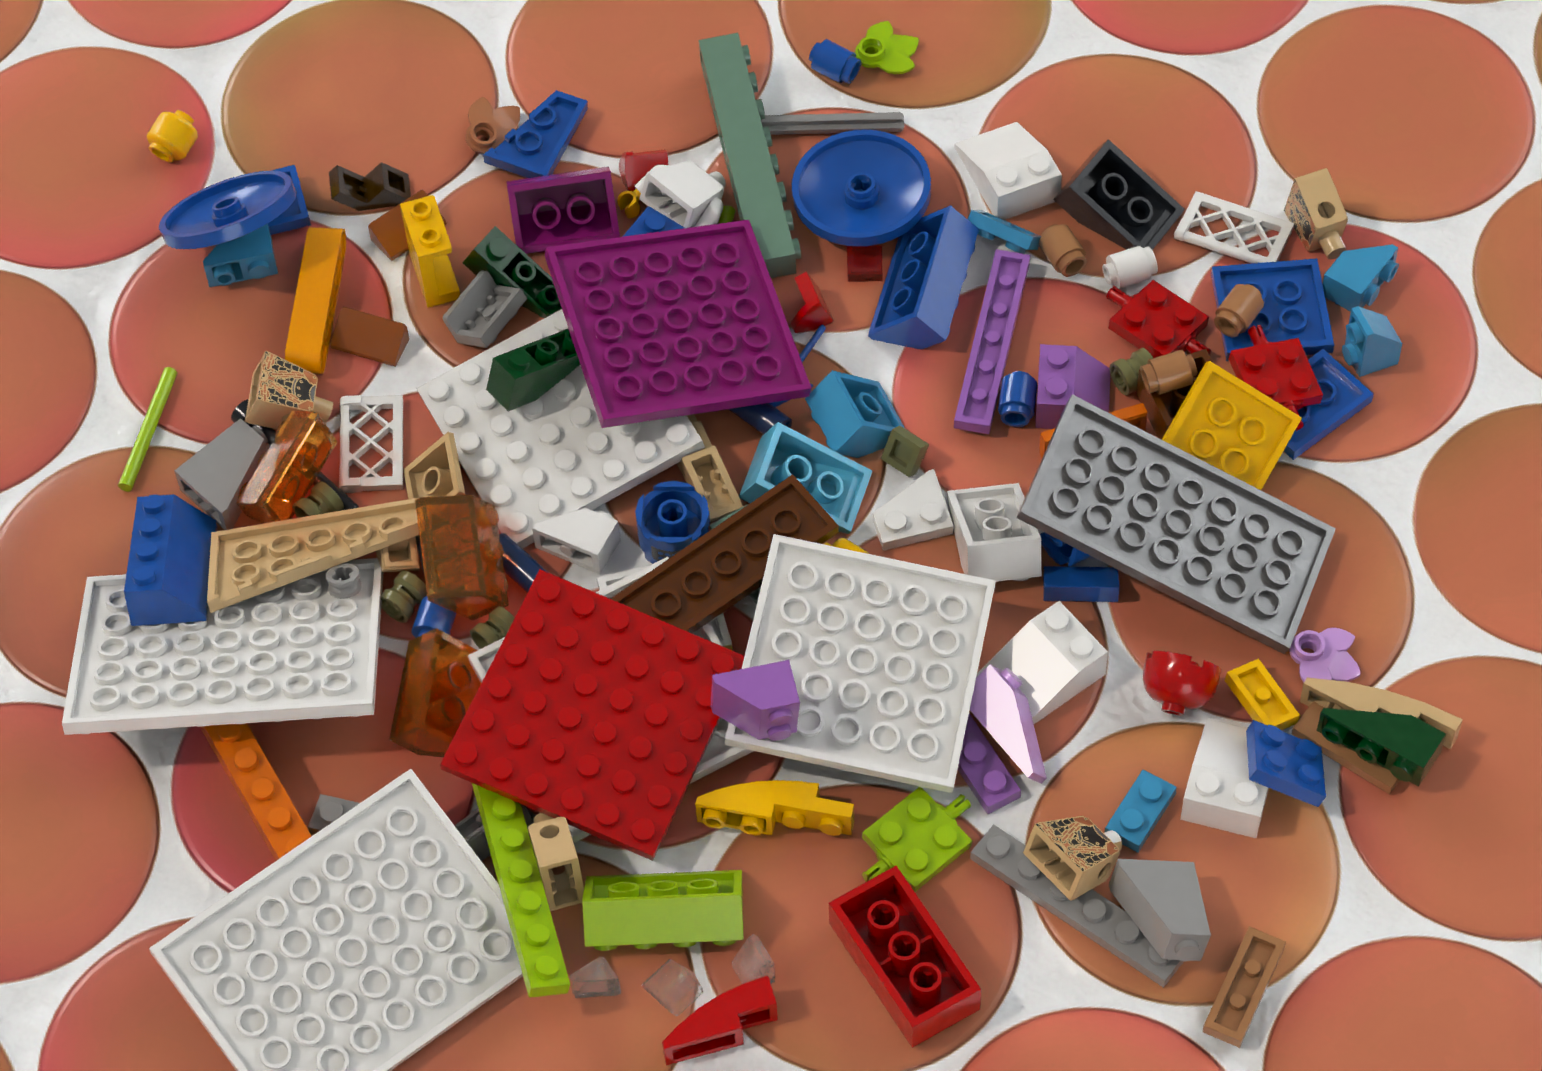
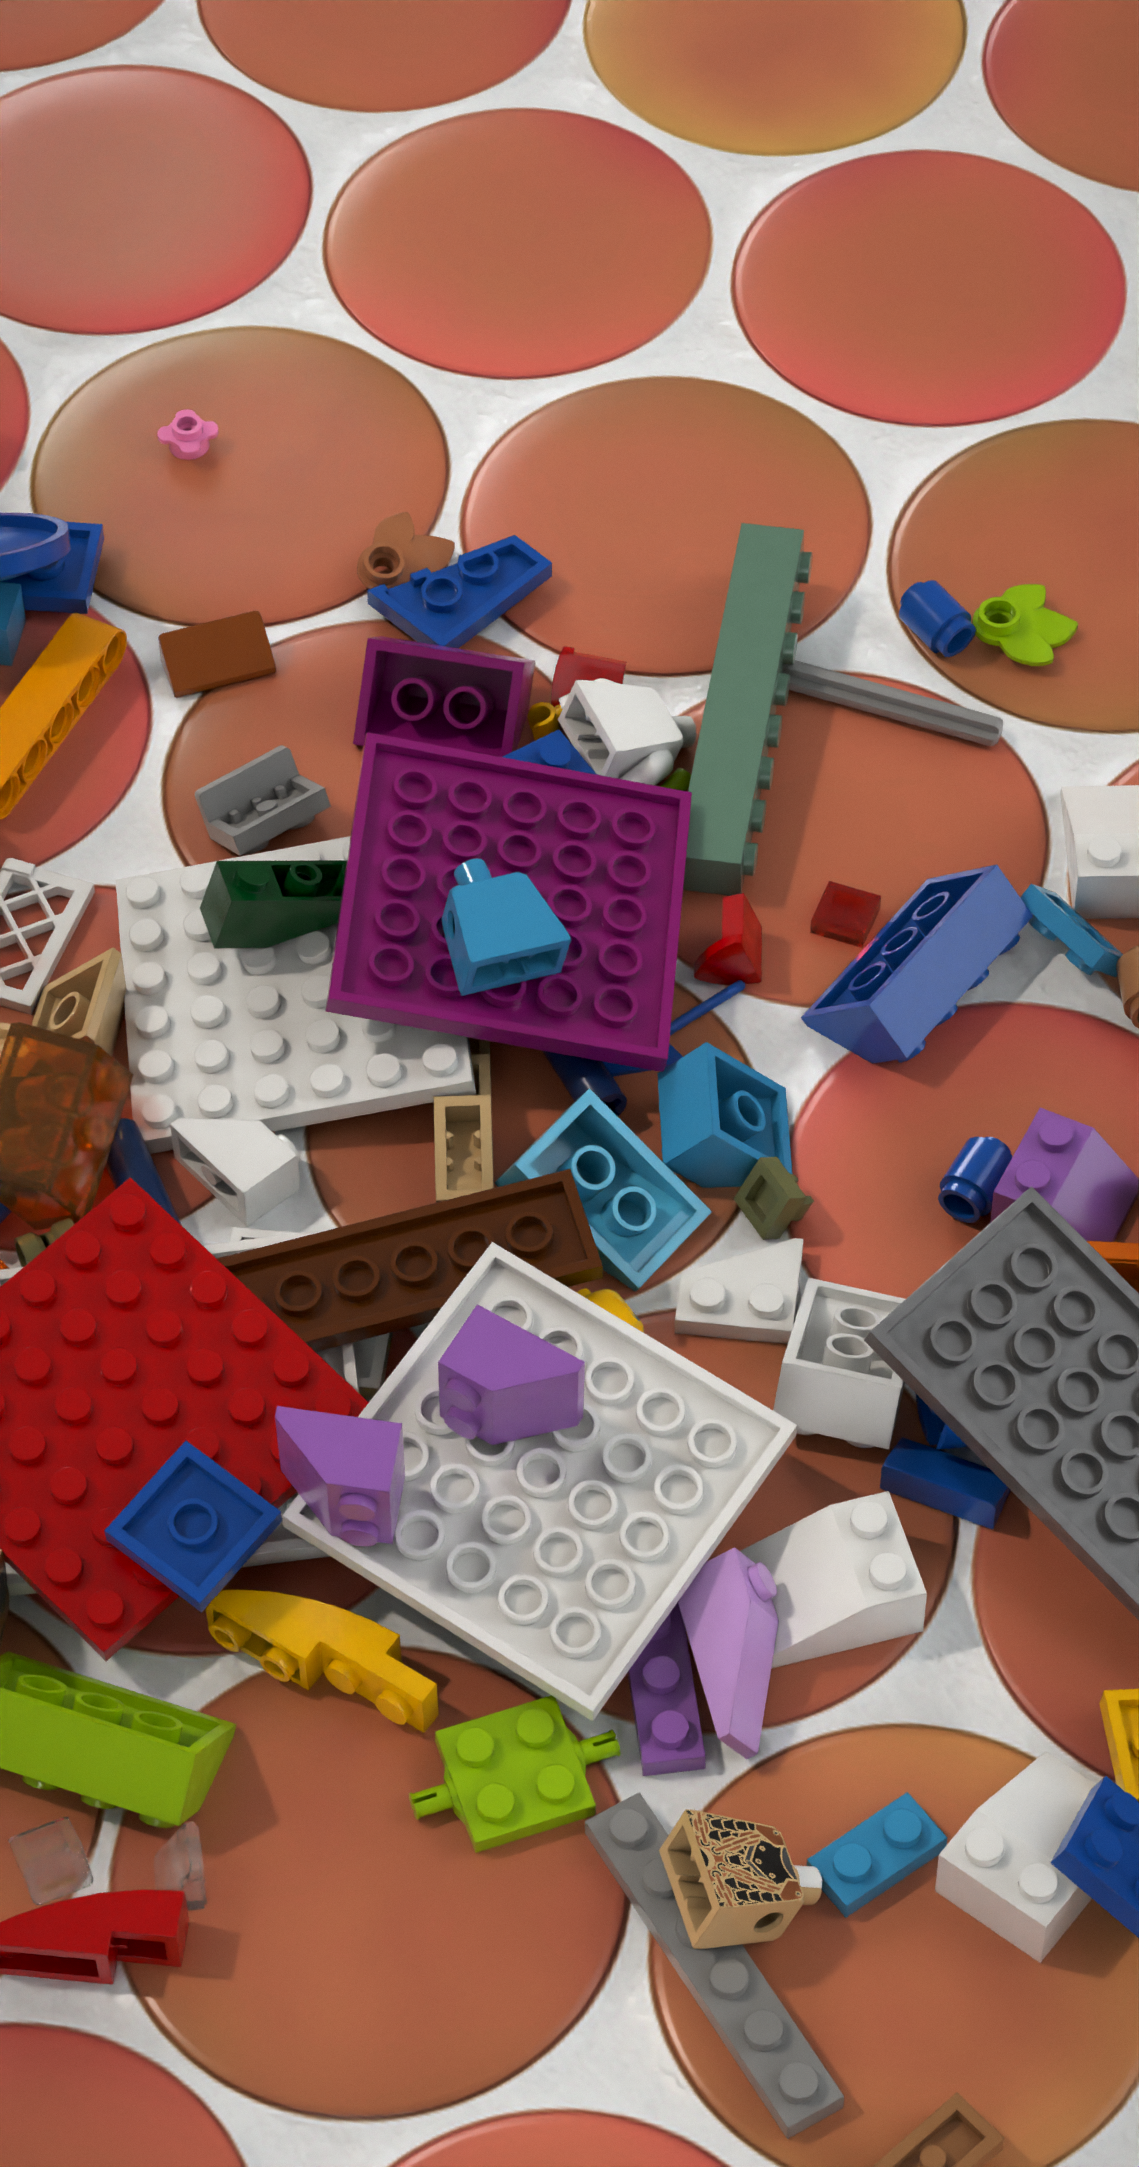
camera: 20 degrees right, 5 degrees down
dark brown slope [329,162,411,211] -> none
dark orange slope [330,307,409,367] -> none
yellow panel [400,195,461,308] -> none
dark green slope [462,226,562,318] -> none
blue brick [635,481,710,564] -> none
blue dish [792,130,931,246] -> none
red brick [829,866,981,1048] -> none
medium lavender plate [954,249,1030,434] -> none
light grey slope [1109,859,1211,961] -> none
red cylinder [1143,651,1222,716] -> none
none -> blue plate [104,1441,282,1613]
none -> bright pink plate [157,409,218,460]
none -> medium lavender slope [438,1304,585,1445]
none -> dark azure torso [442,858,571,996]

